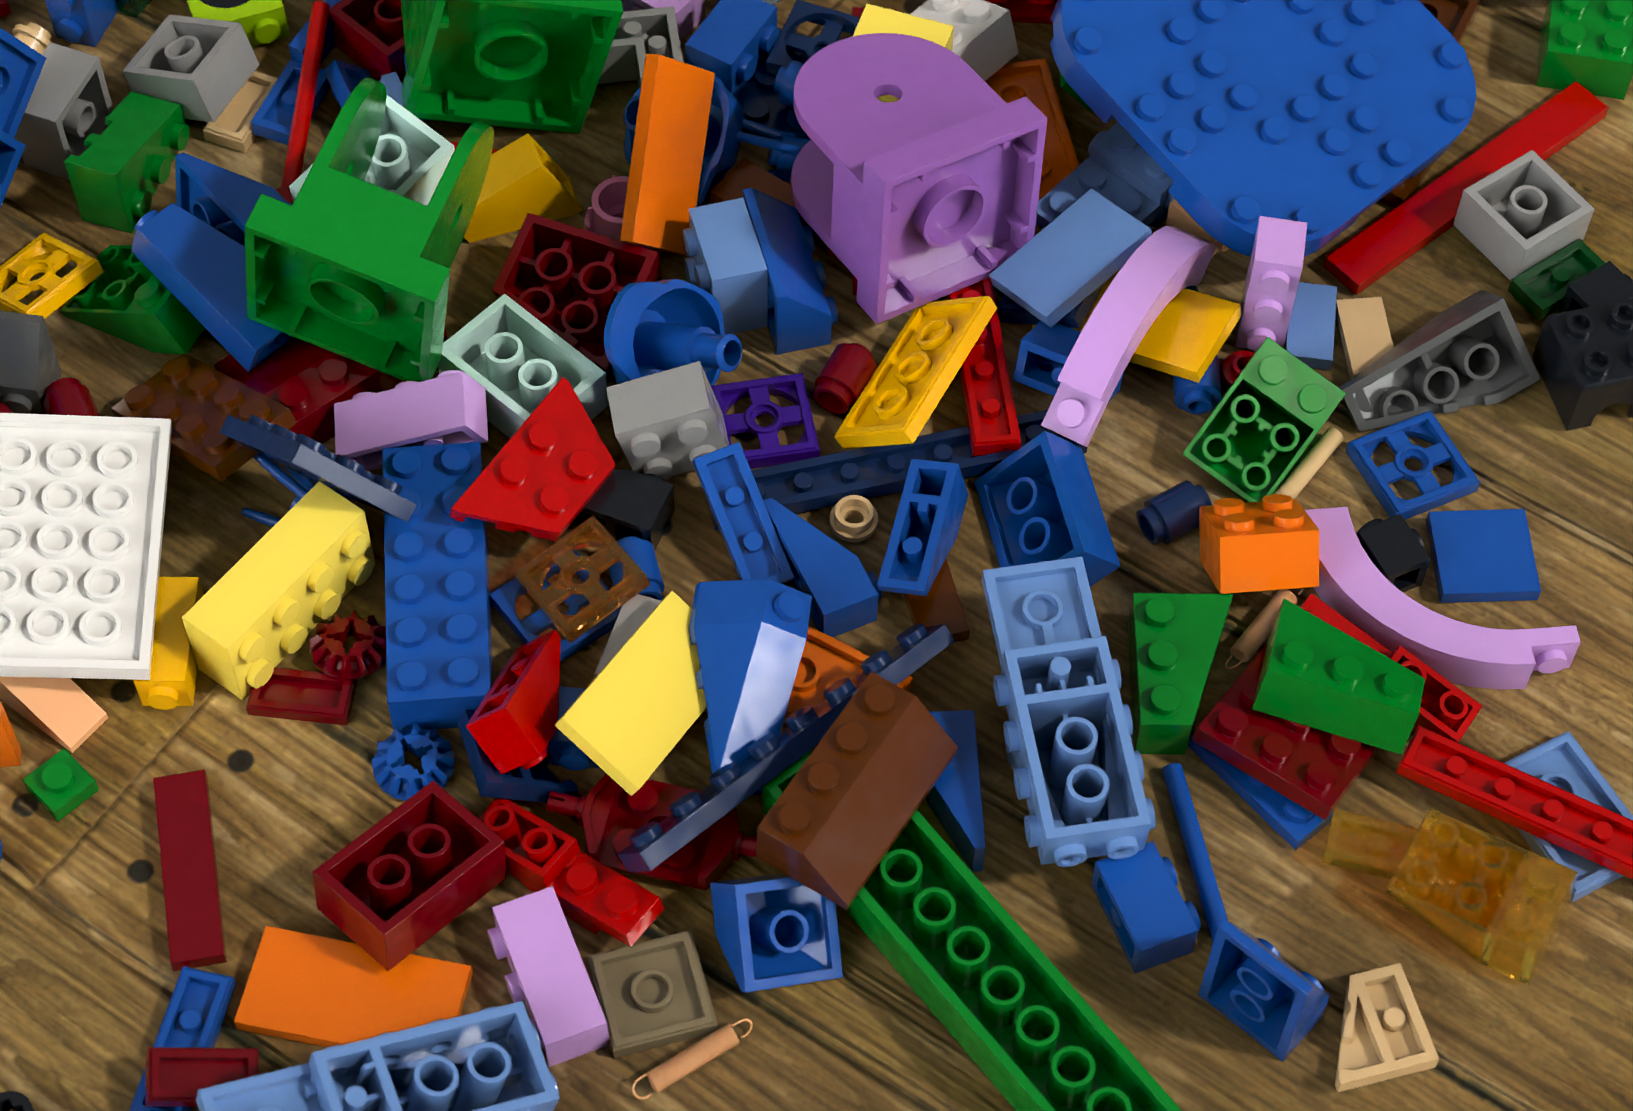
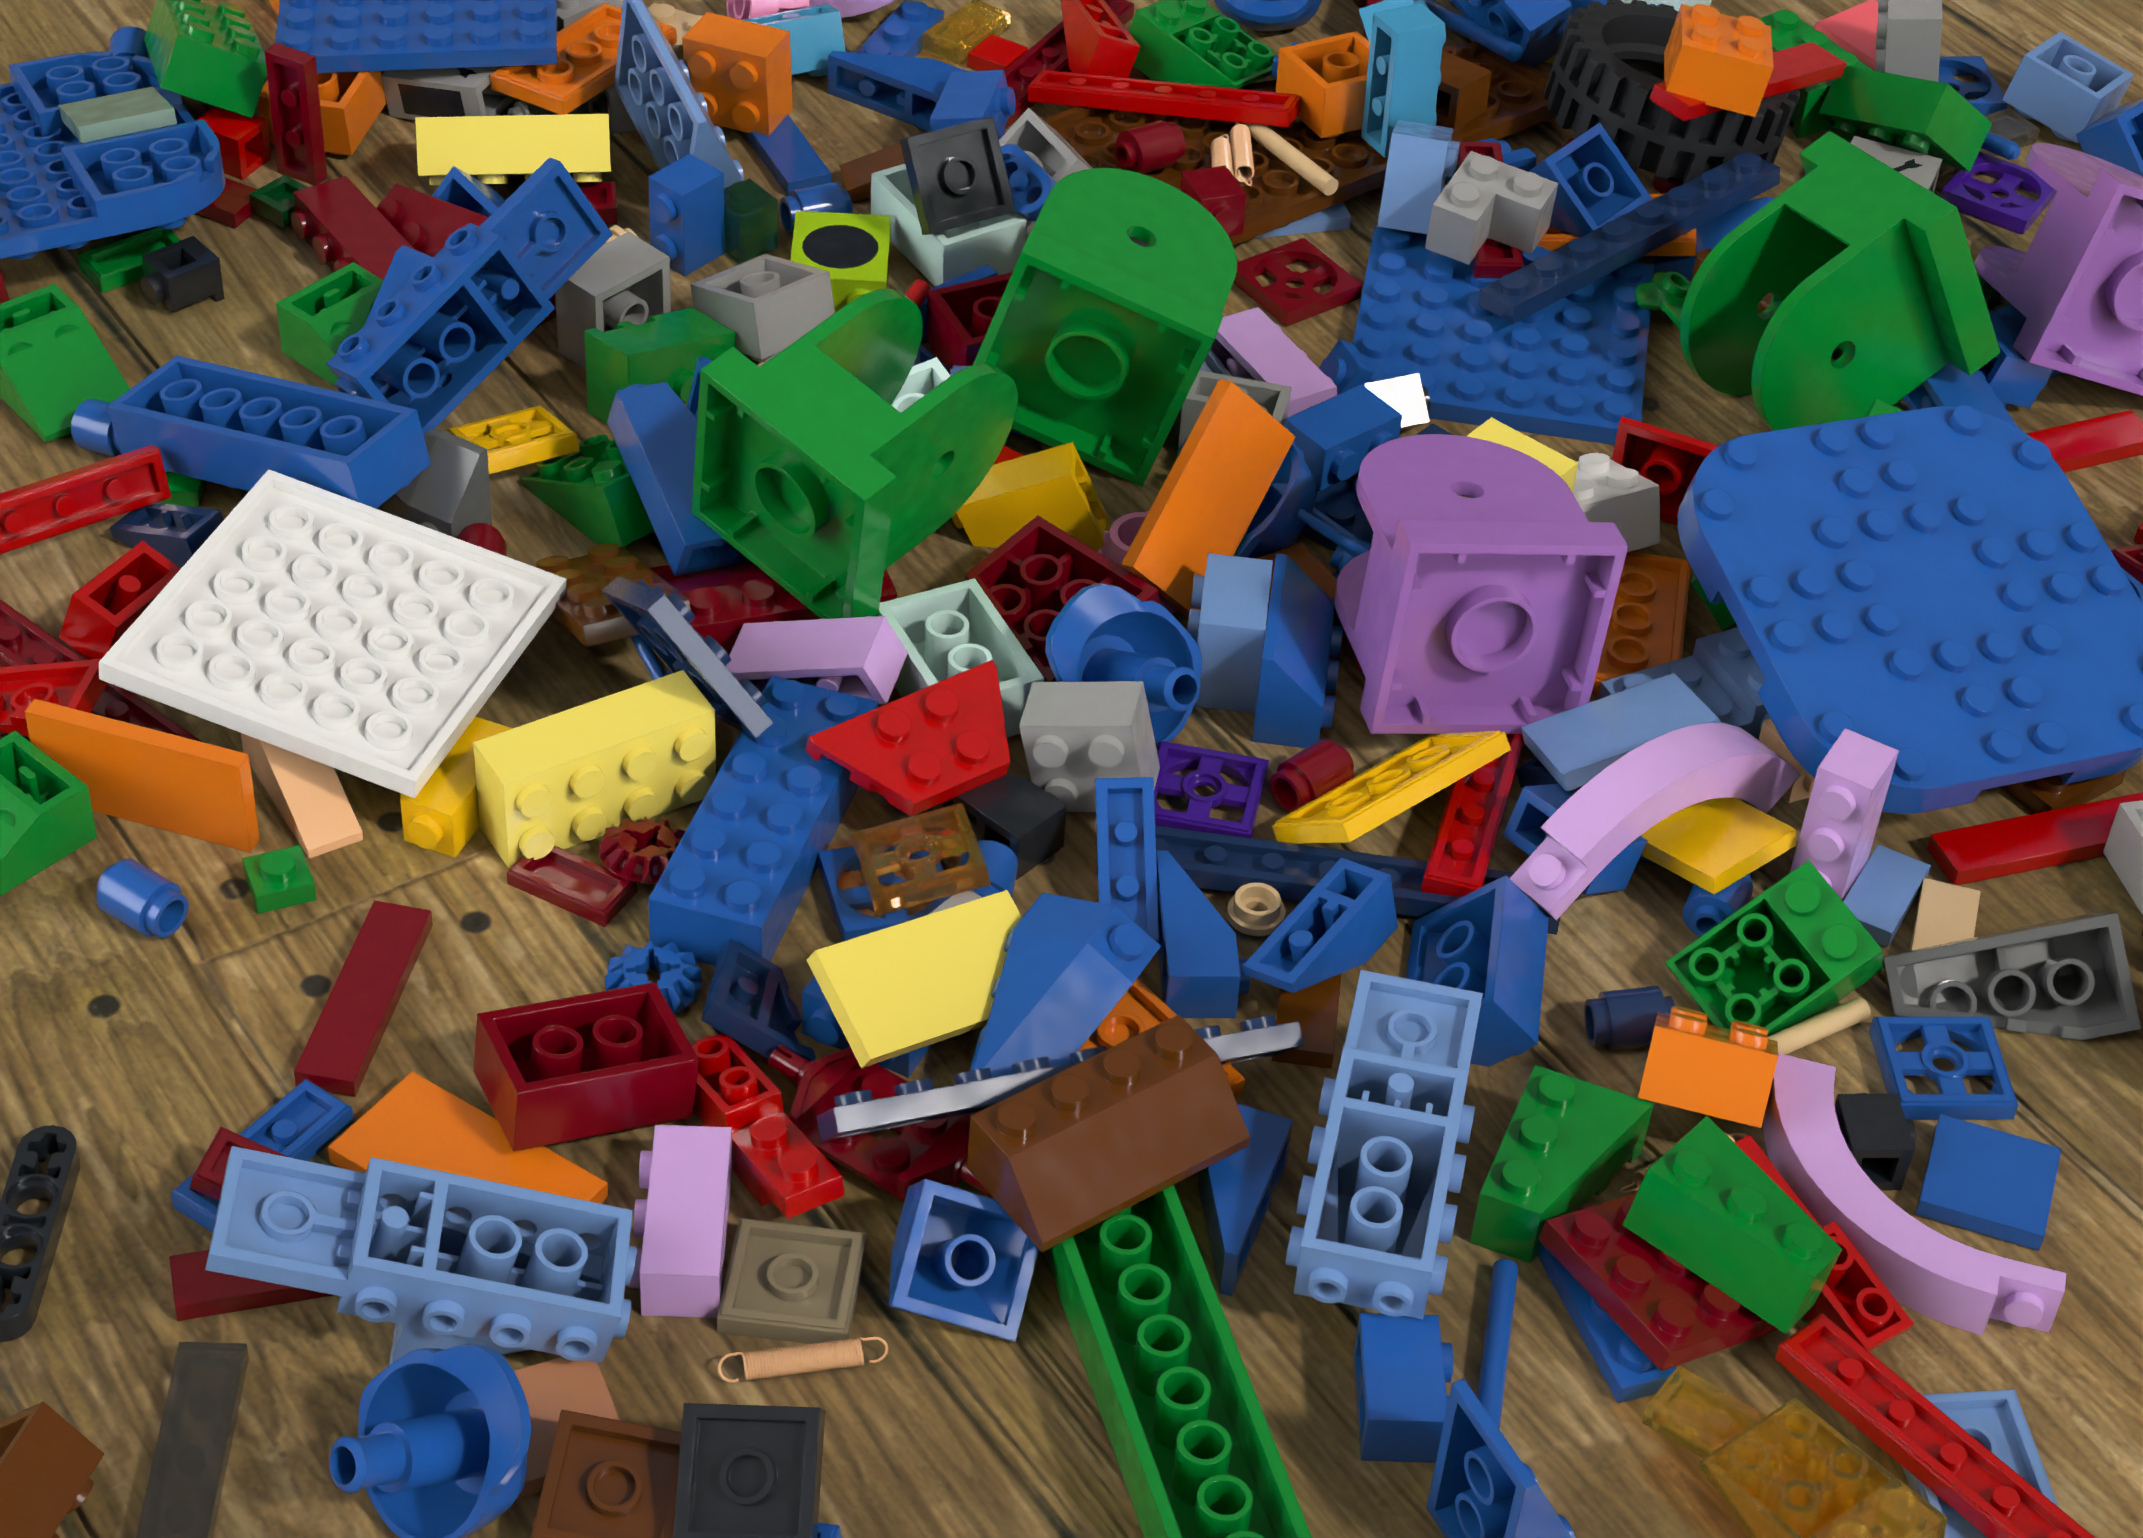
camera: 20 degrees right, 15 degrees down
red slope [466,629,561,775] -> none

